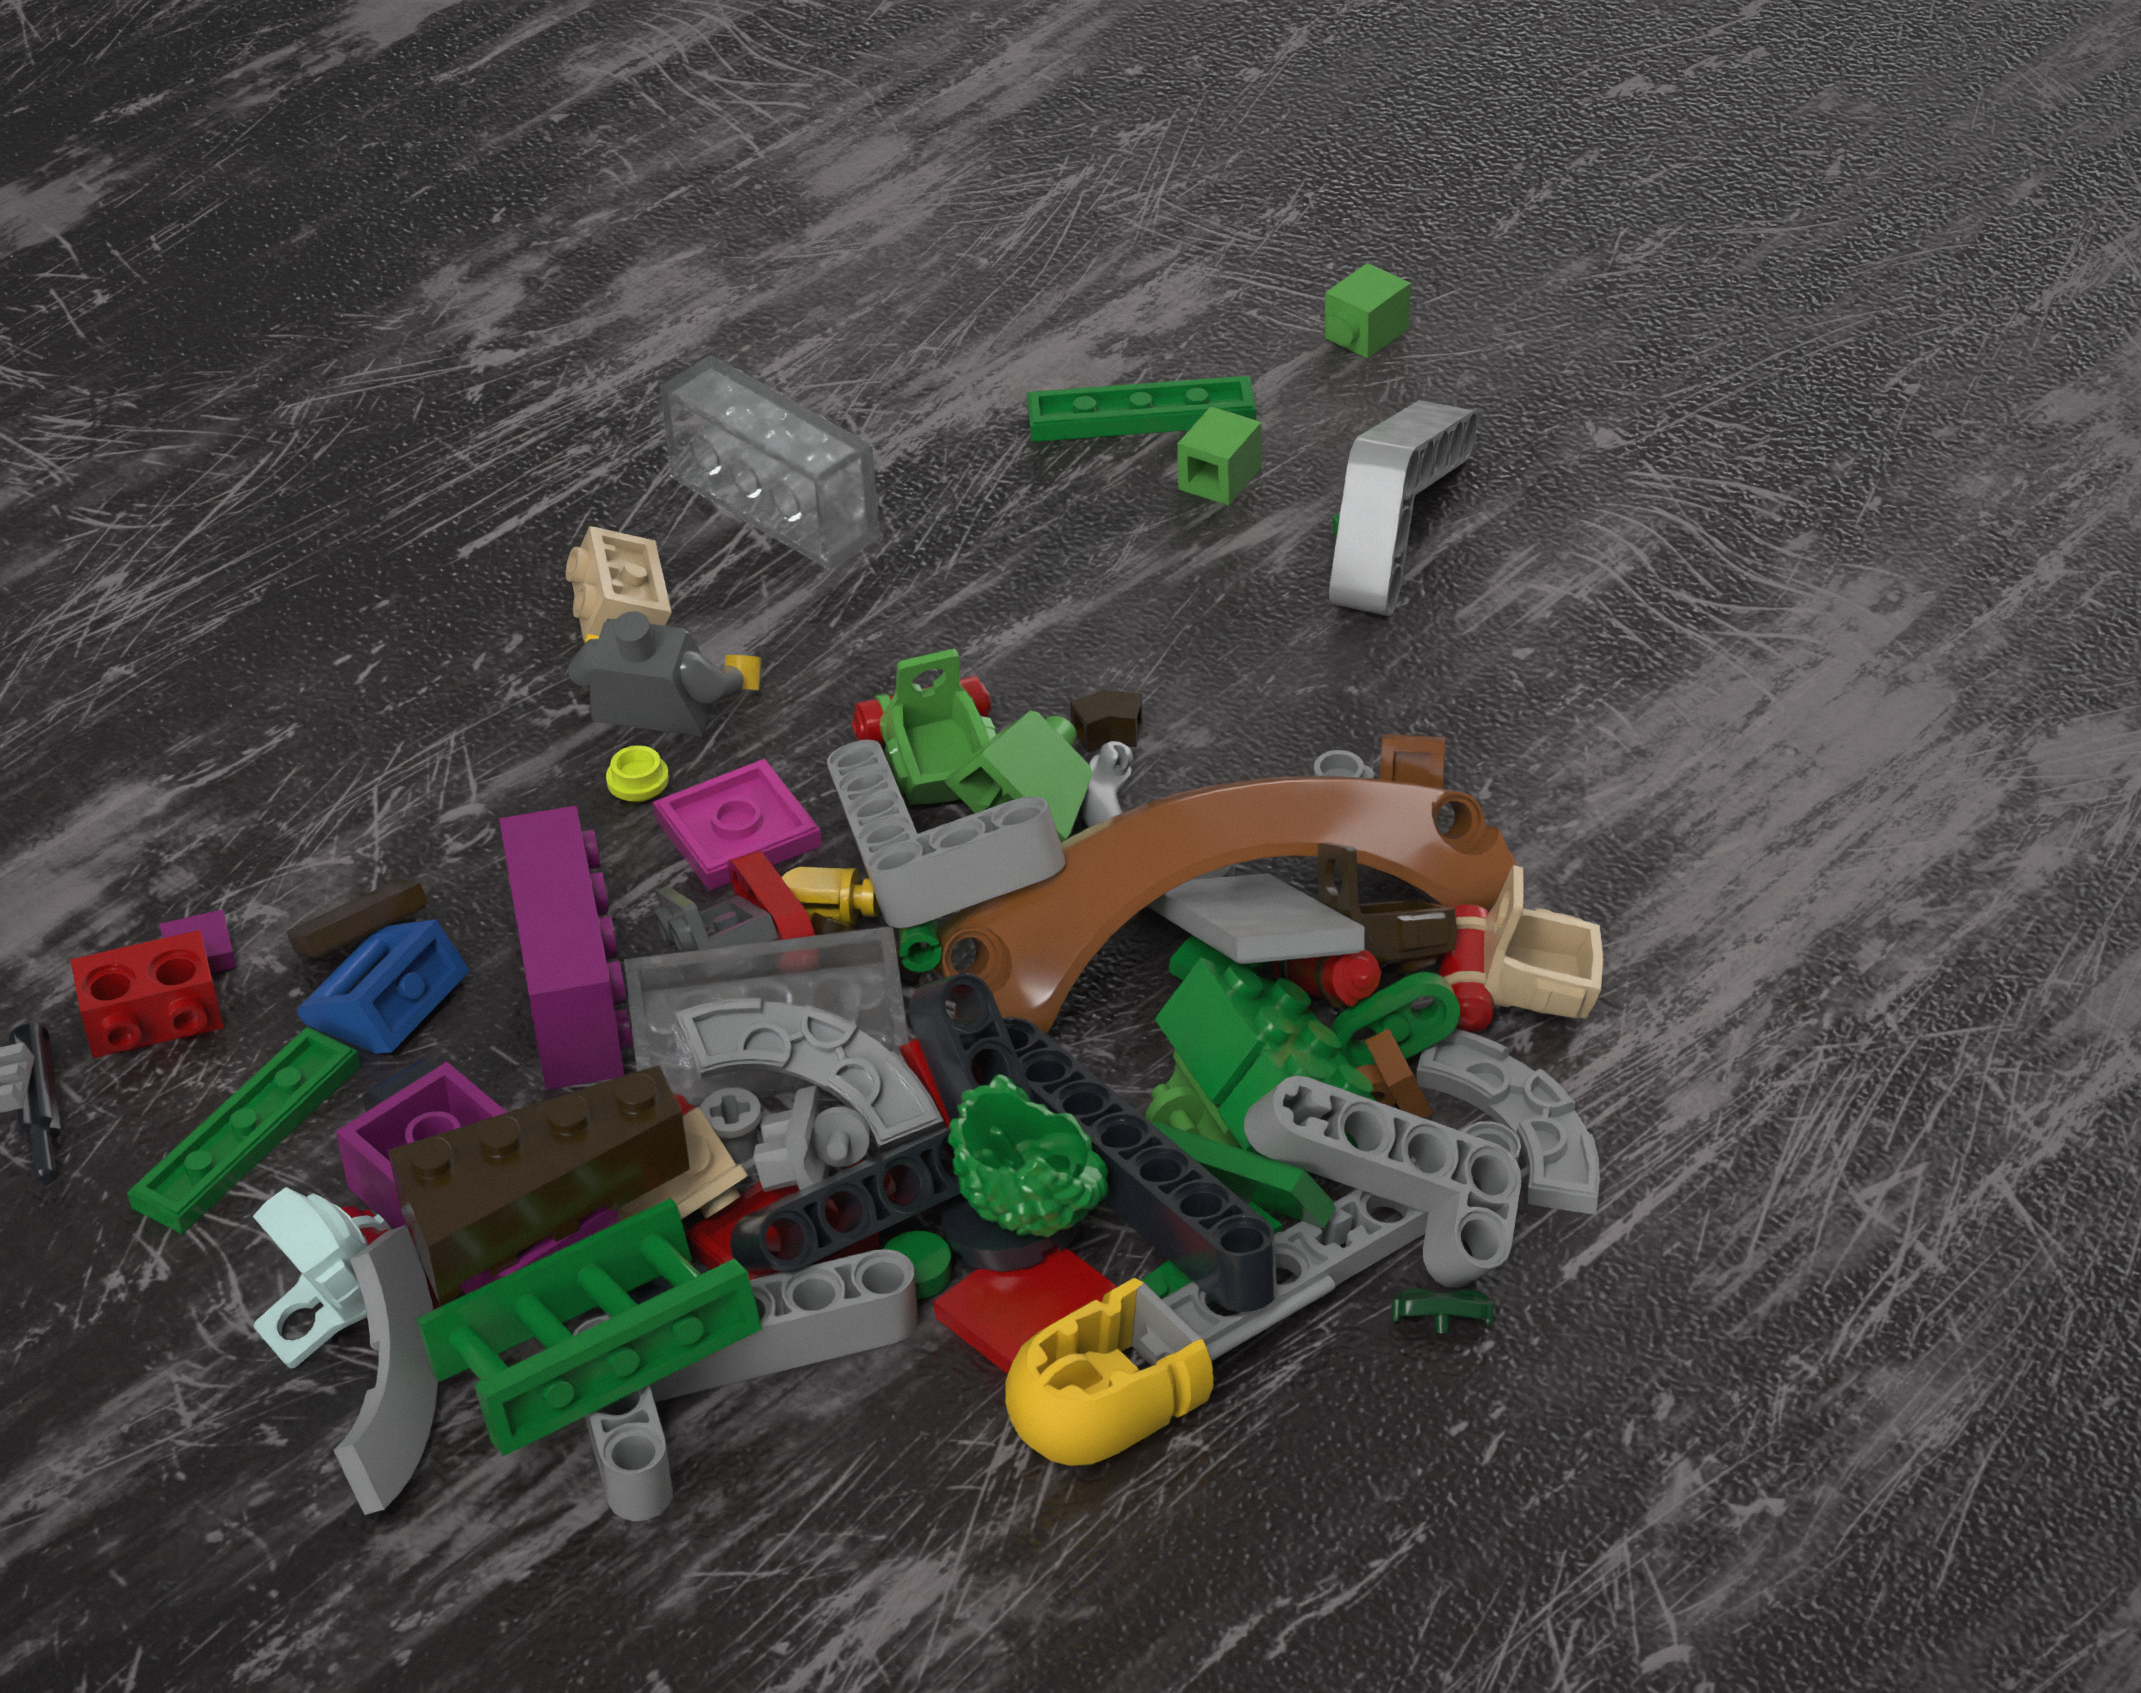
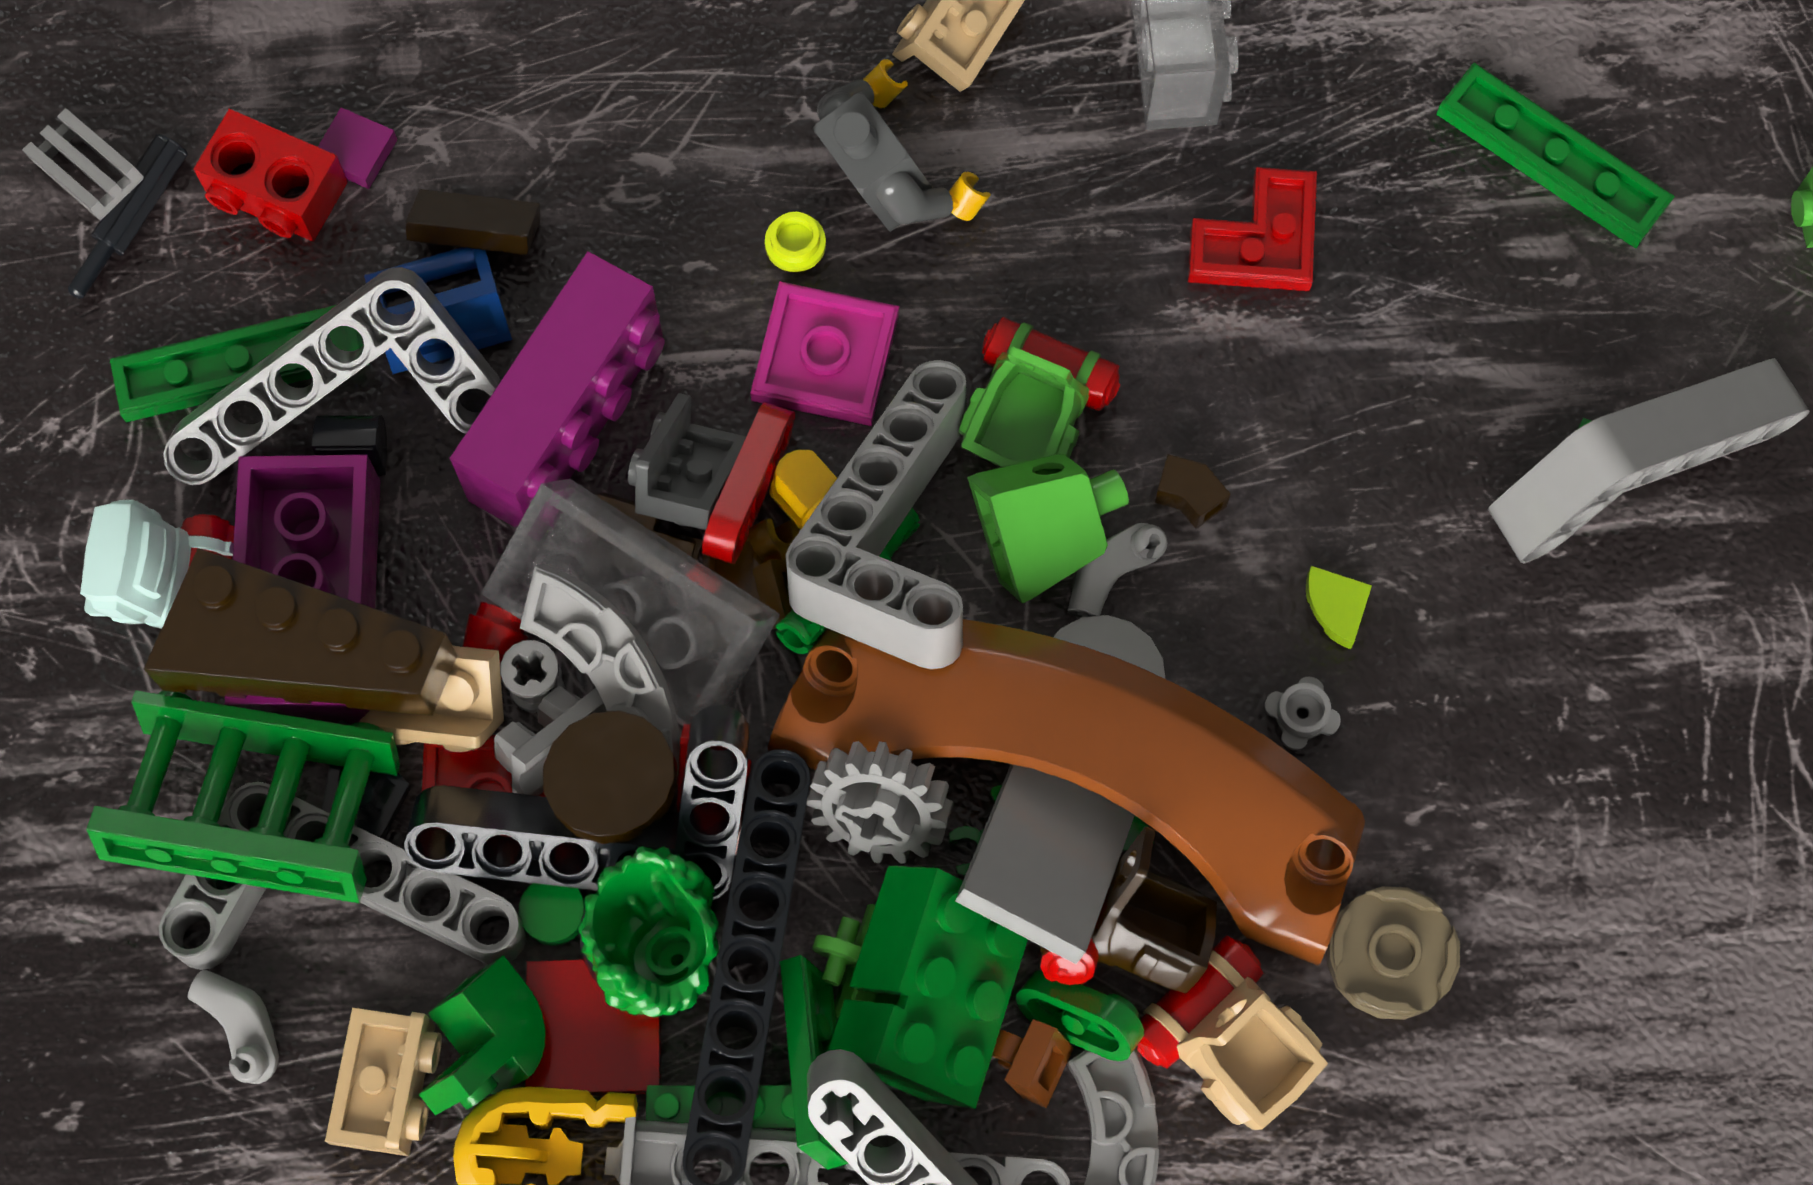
camera: 40 degrees right, 30 degrees up
light grey tile [334,1225,438,1515] -> none
bright green brick [1177,407,1262,506] -> none
dark orange tile [1380,734,1446,789] -> none
none -> light grey beam [163,267,501,485]
none -> light grey arm [188,970,279,1084]
none -> tan bracket [325,1008,442,1156]
none -> green brick [418,955,546,1115]
none -> dark brown tile [543,710,678,844]
none -> light grey gear [807,741,953,864]
none -> red tile [1188,167,1317,291]
none -> lime tile [1306,566,1372,649]
none -> dark tan tile [1327,886,1460,1020]

